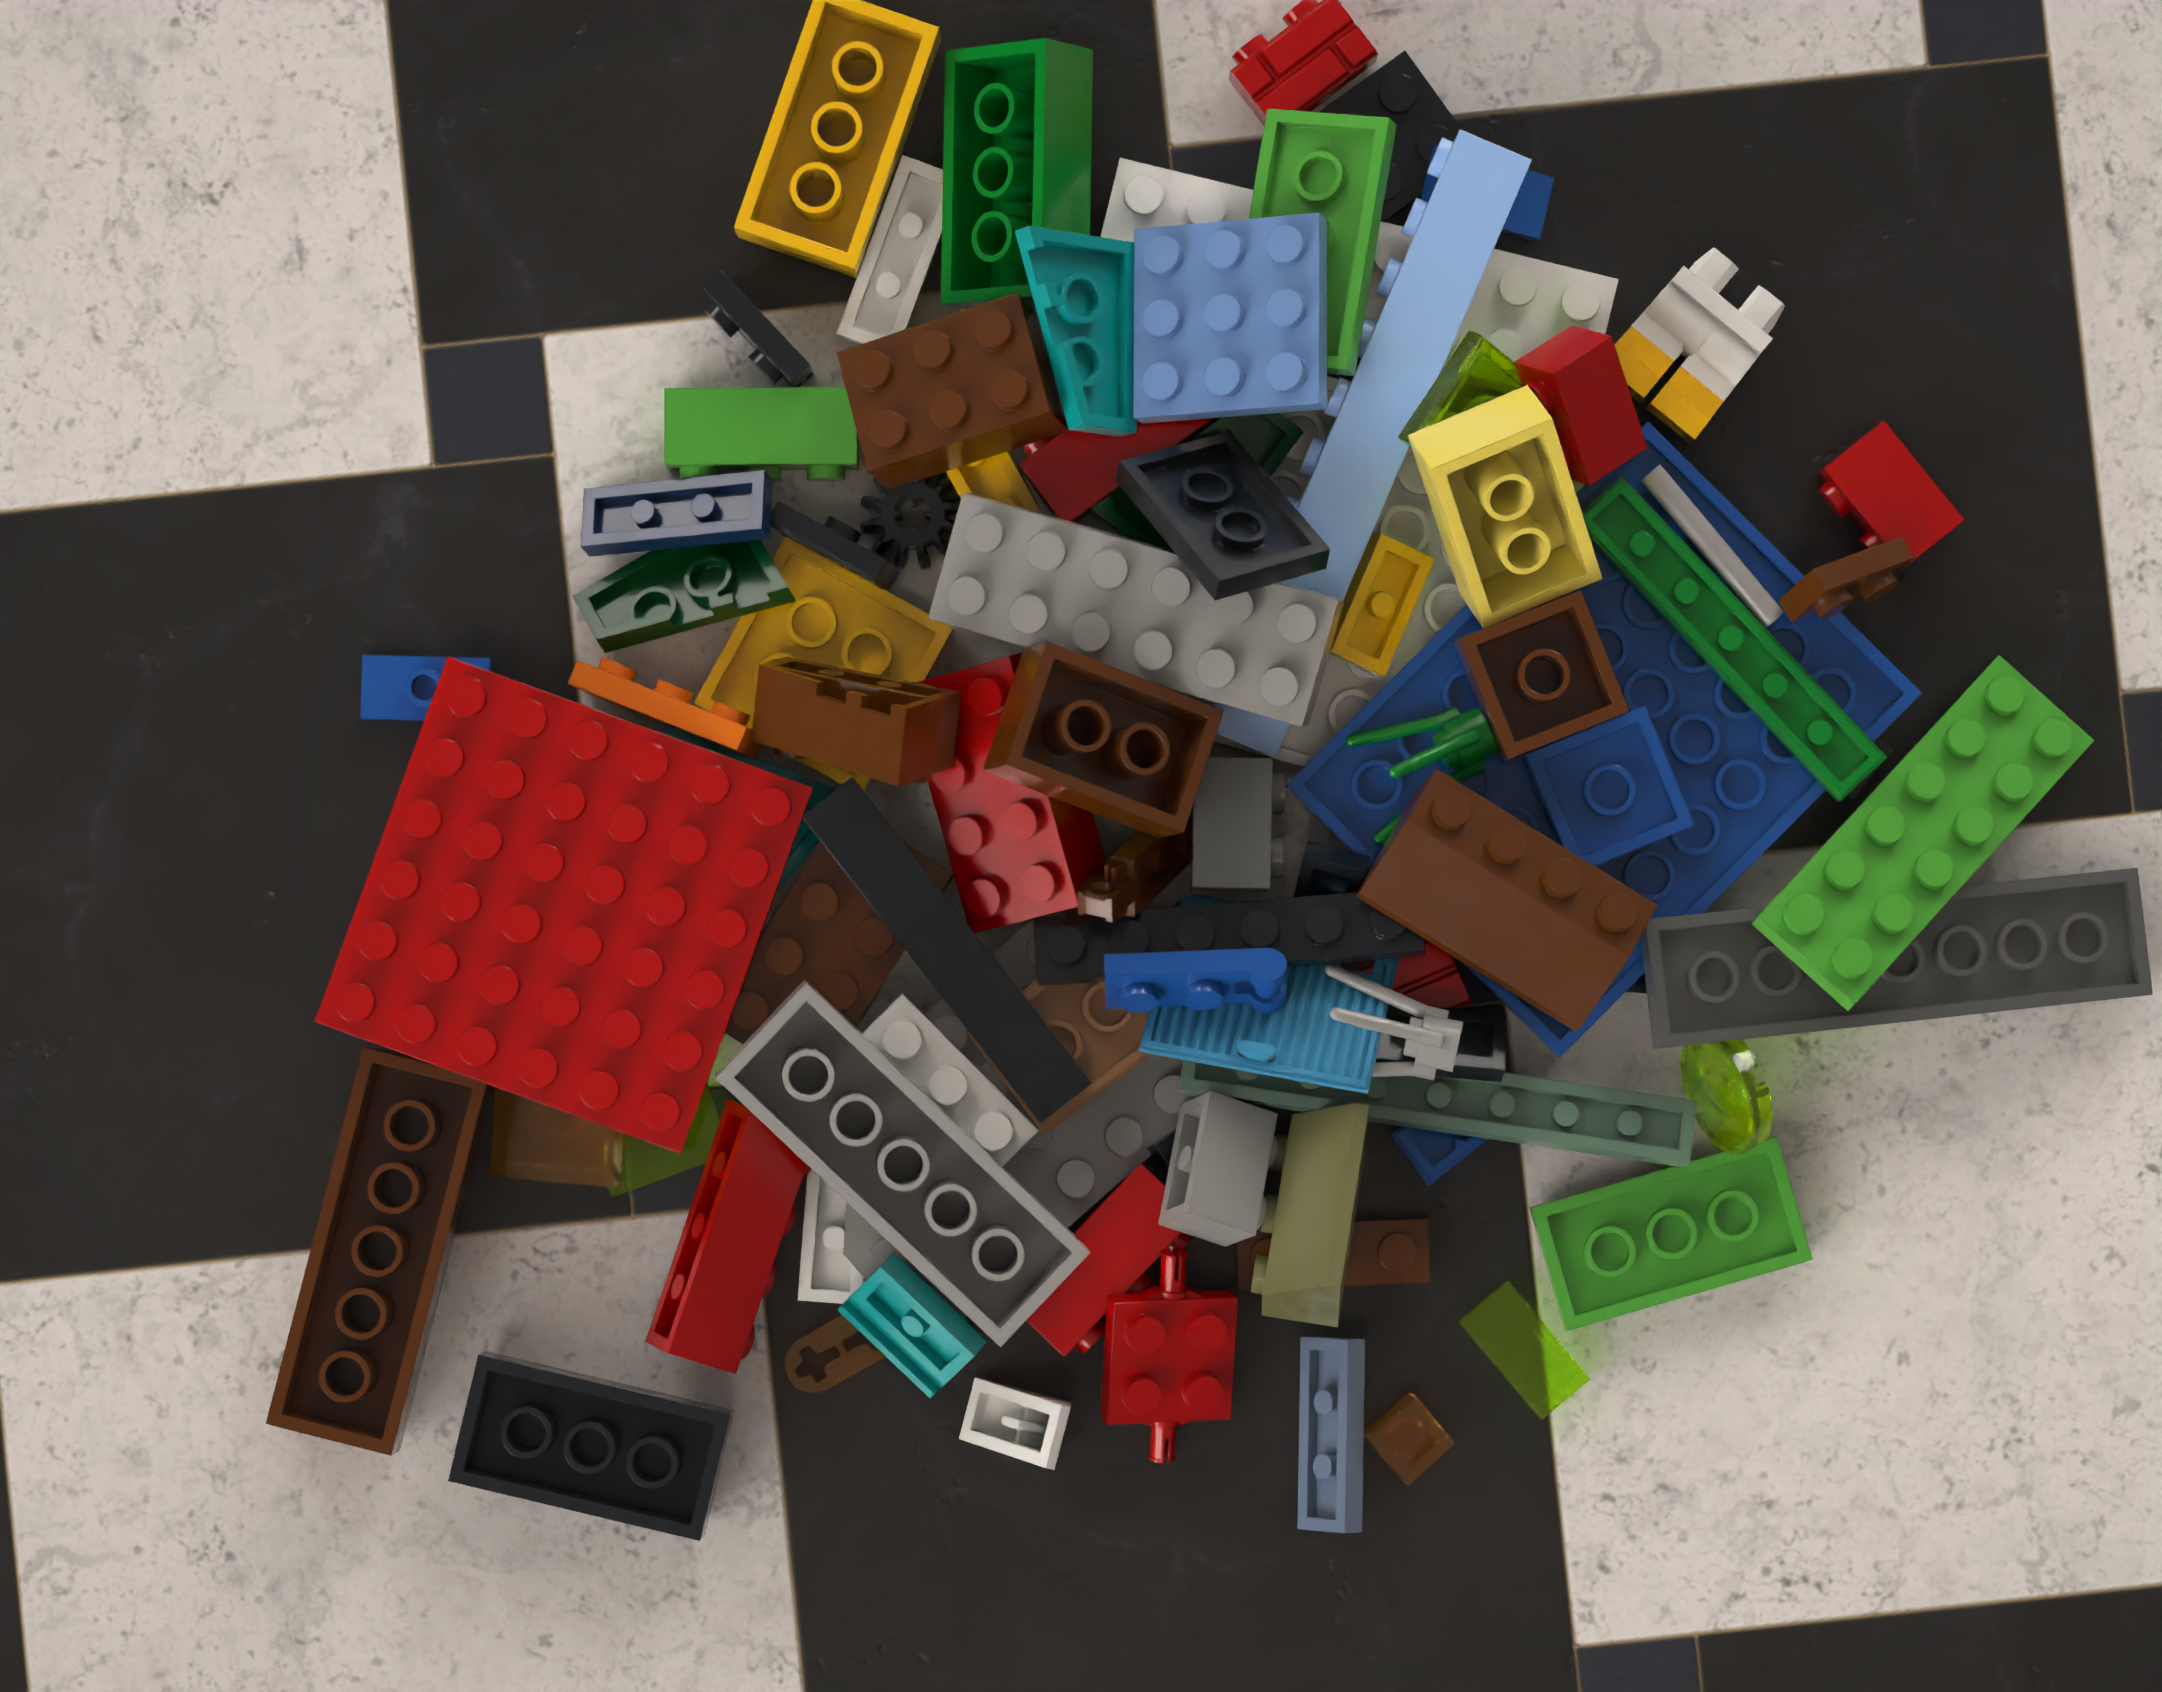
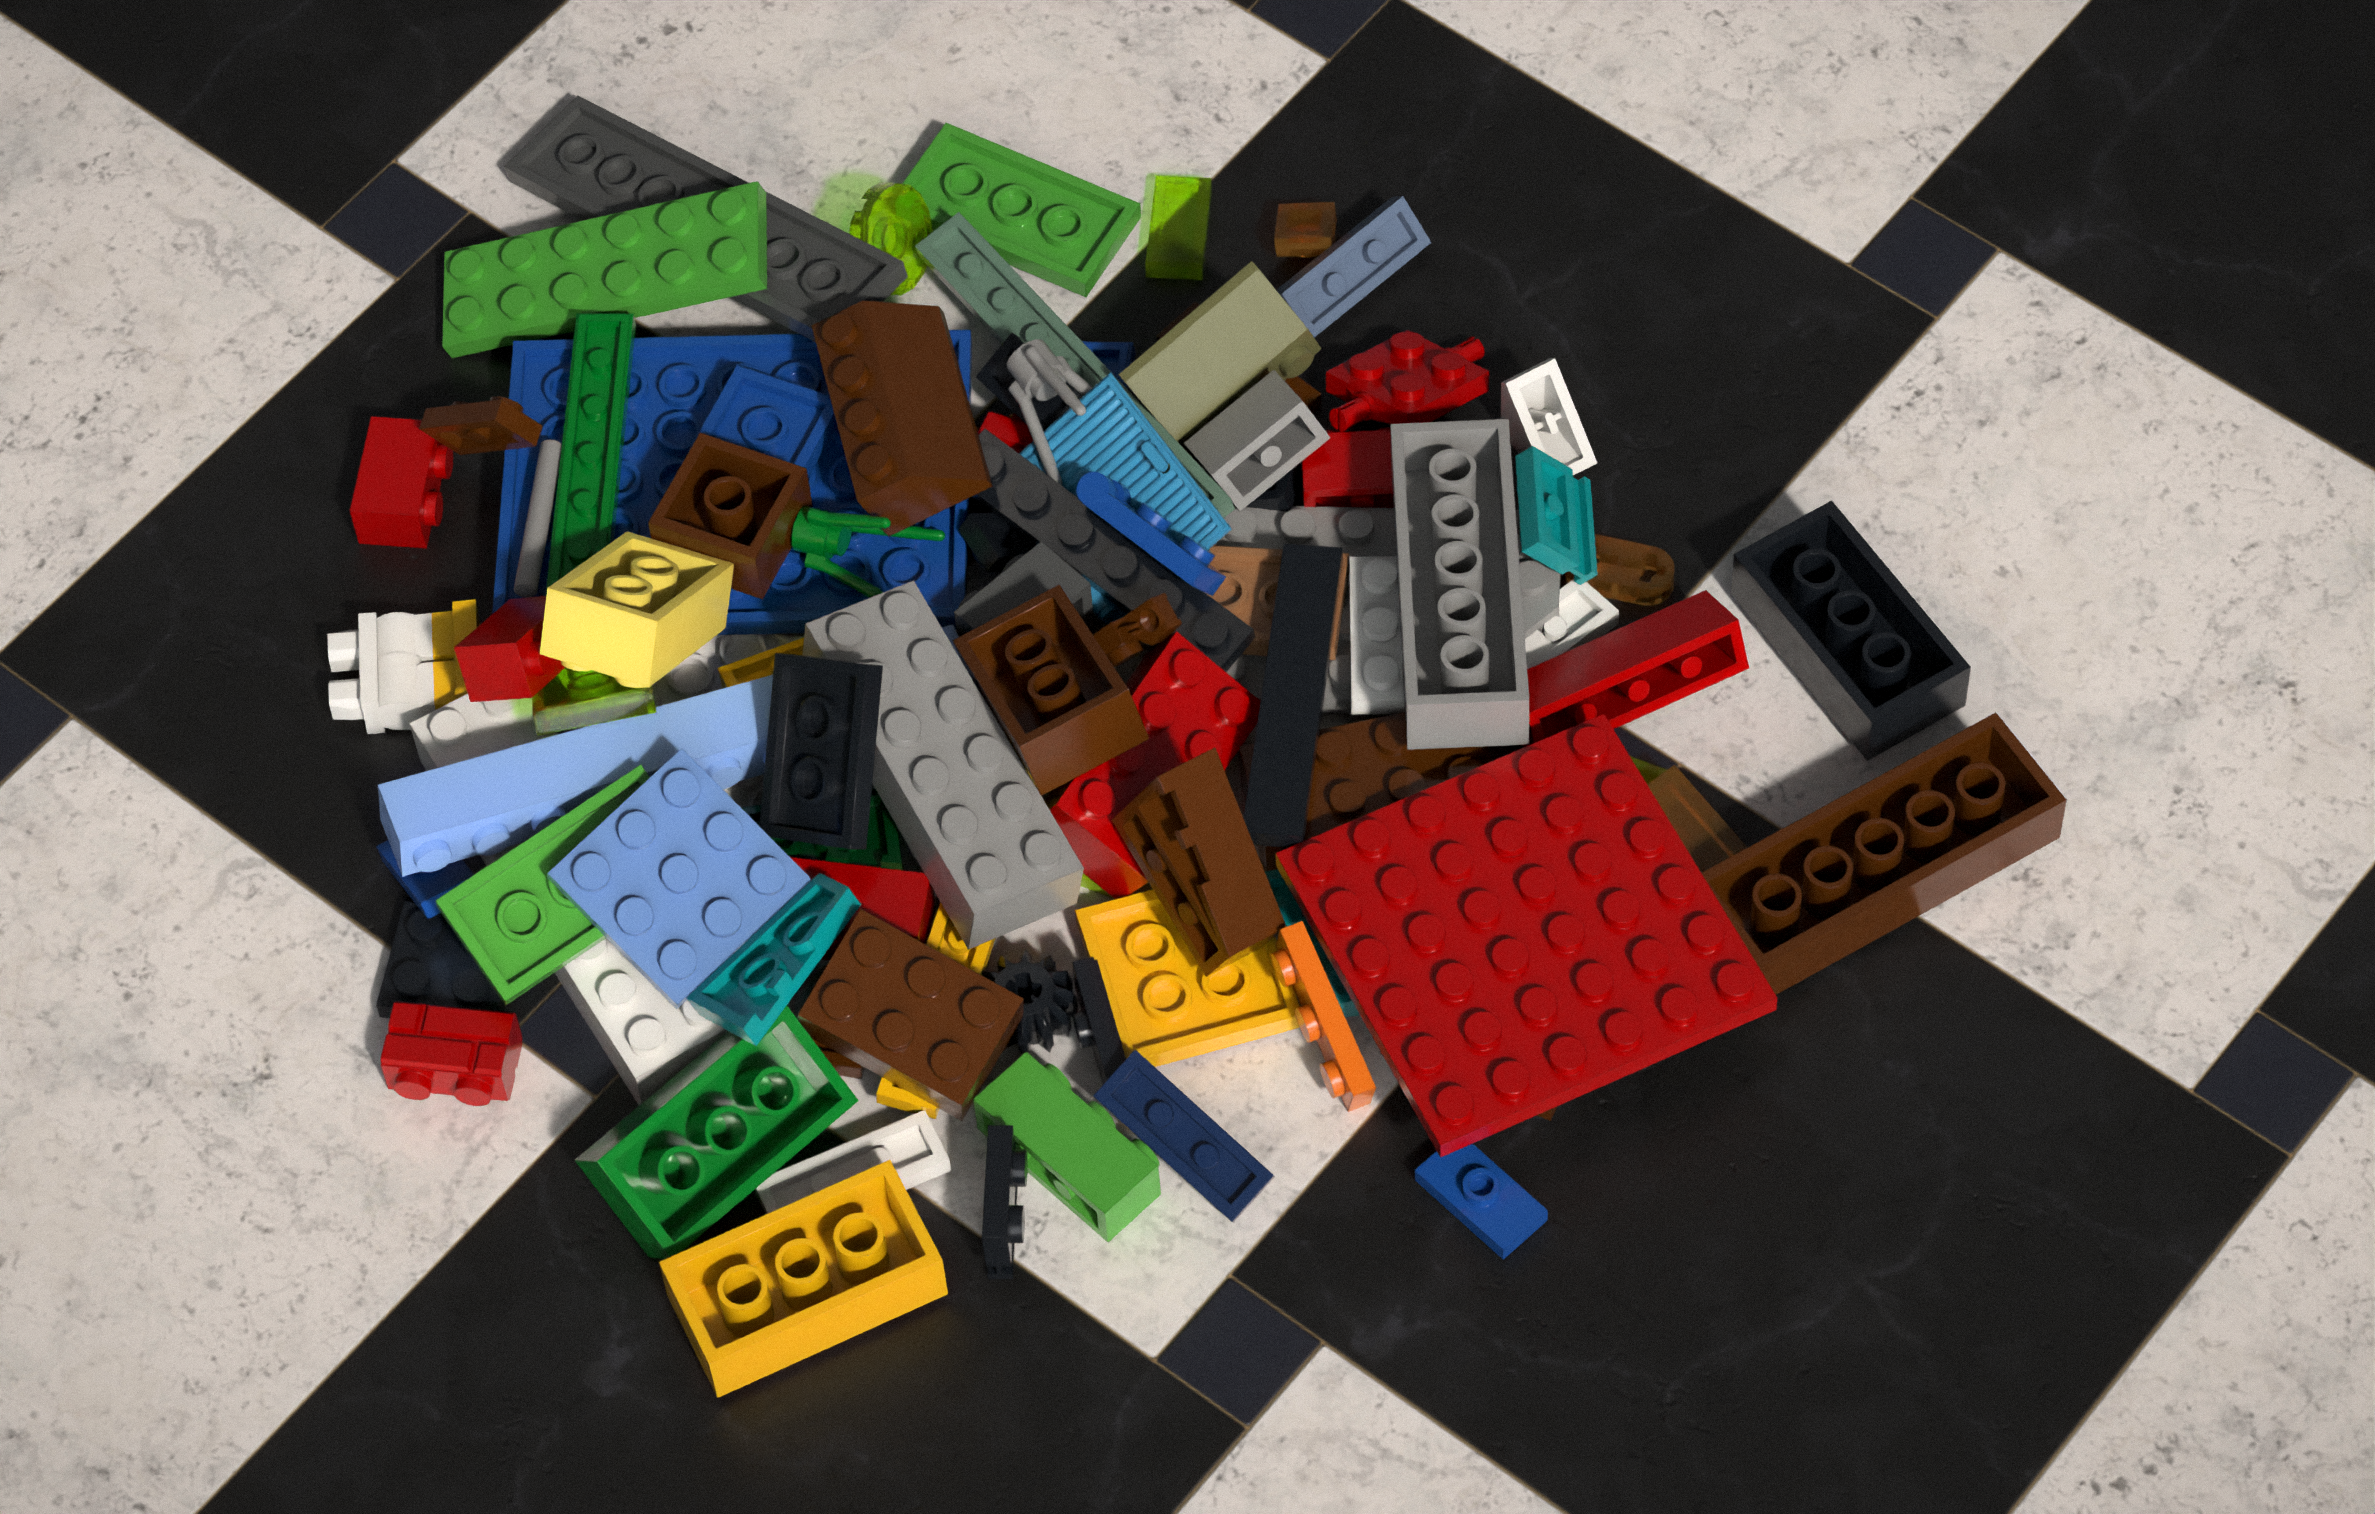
camera: 130 degrees left, 30 degrees down
dark green wing [573,540,796,653] -> none

